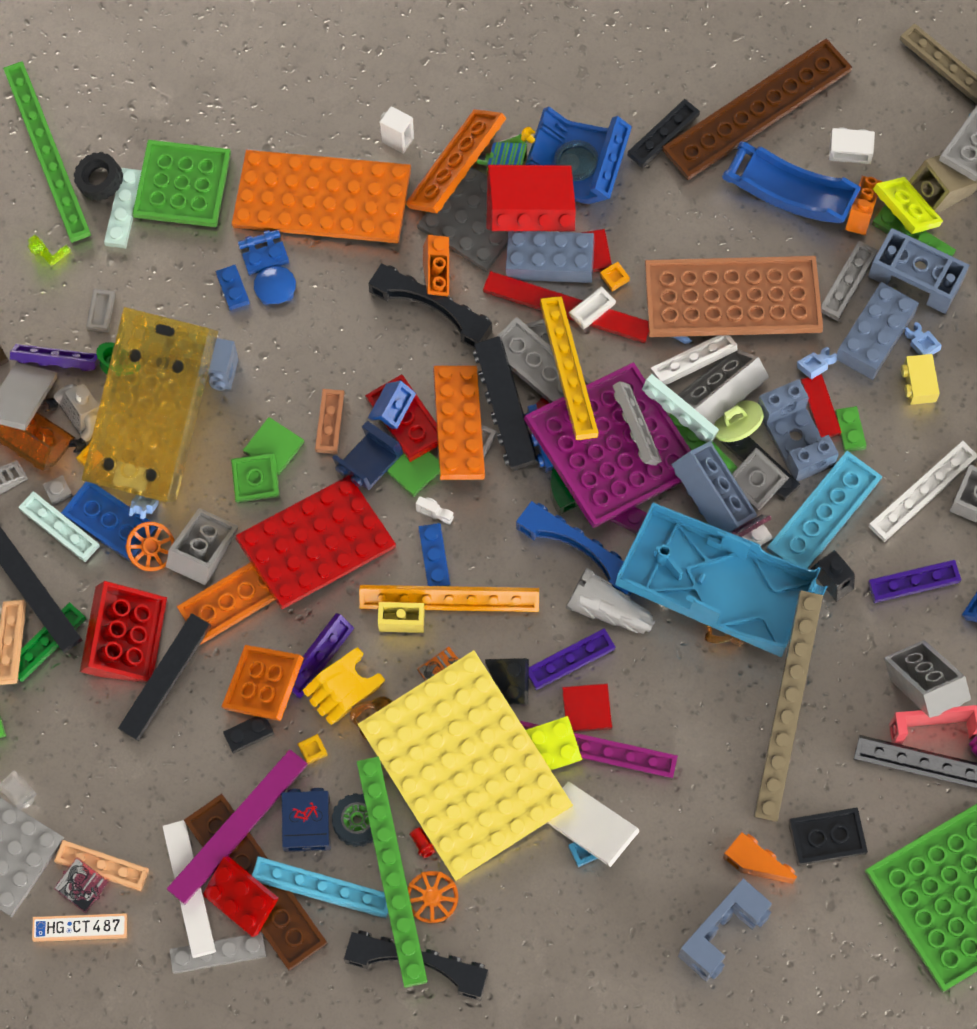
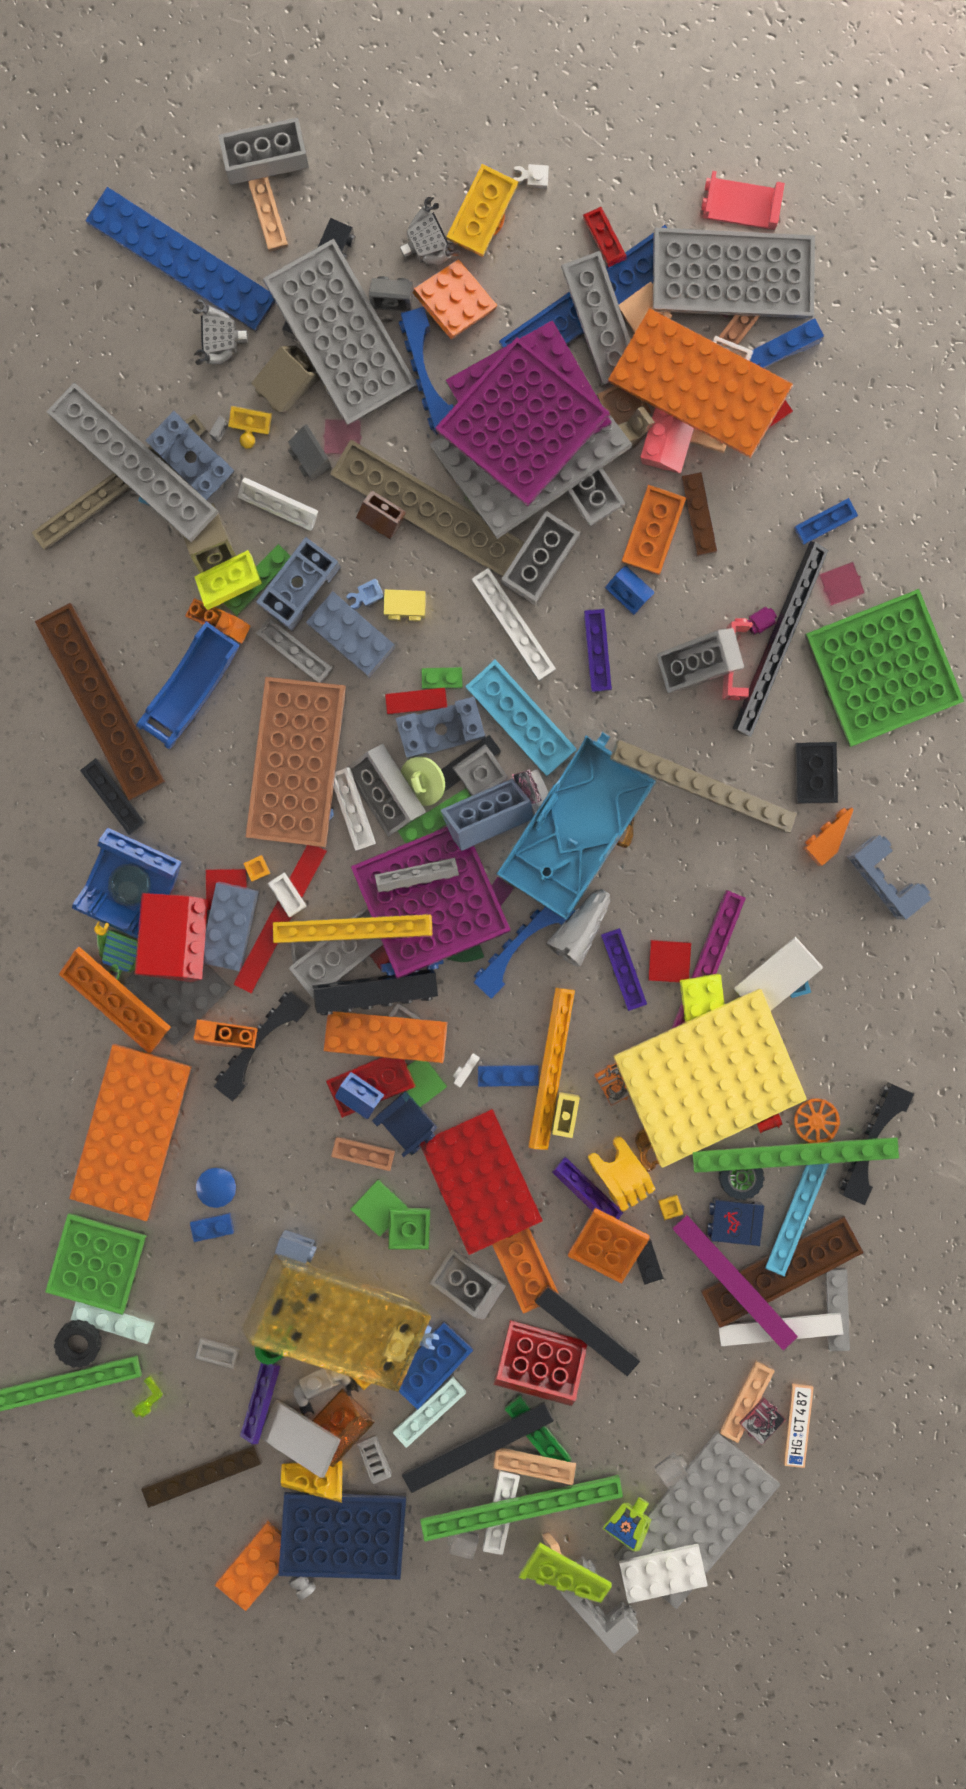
camera: 85 degrees left, 20 degrees up
light grey plate [43,475,73,505] -> none
orange wheel [125,522,175,571] -> none
red plate [203,856,279,937] -> none
blue plate [238,229,289,275] -> none
white brick [379,106,414,154] -> none
black wing [485,658,529,705] -> none
light aqua plate [642,374,719,443] -> none
light blue plate [797,347,837,379] -> none
black torso [810,550,855,602] -> none
white brick [829,127,875,164] -> none

